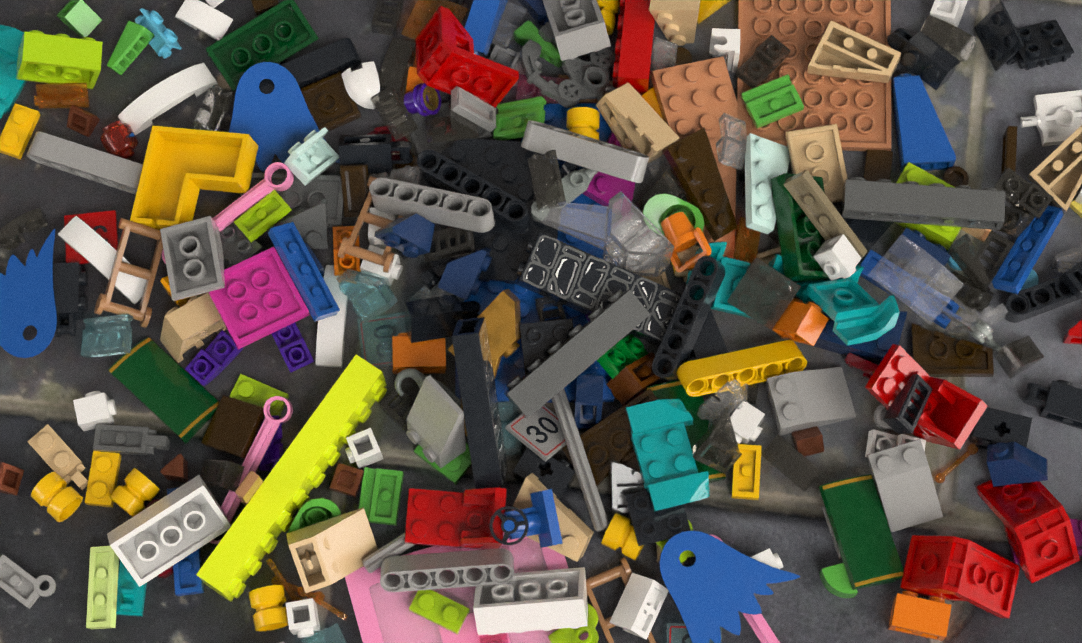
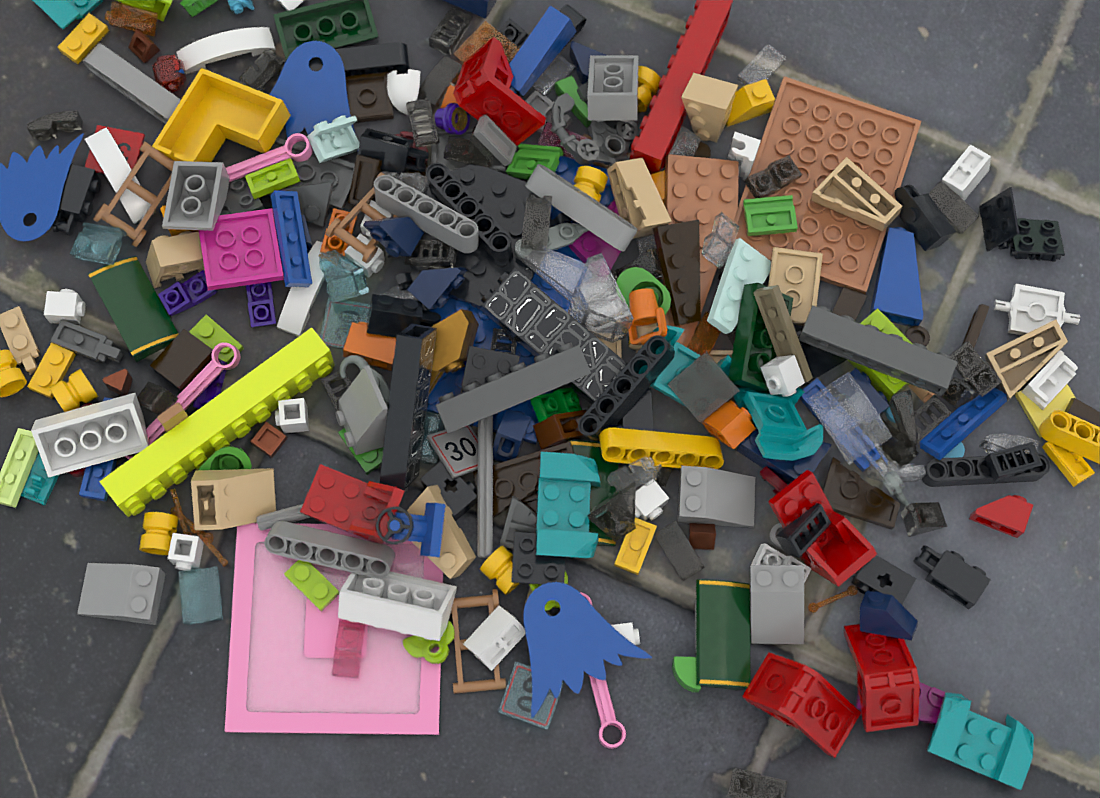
camera: 10 degrees right, 0 degrees up
bright green plate [358,467,404,526] -> none
orange brick [888,591,952,641] -> none

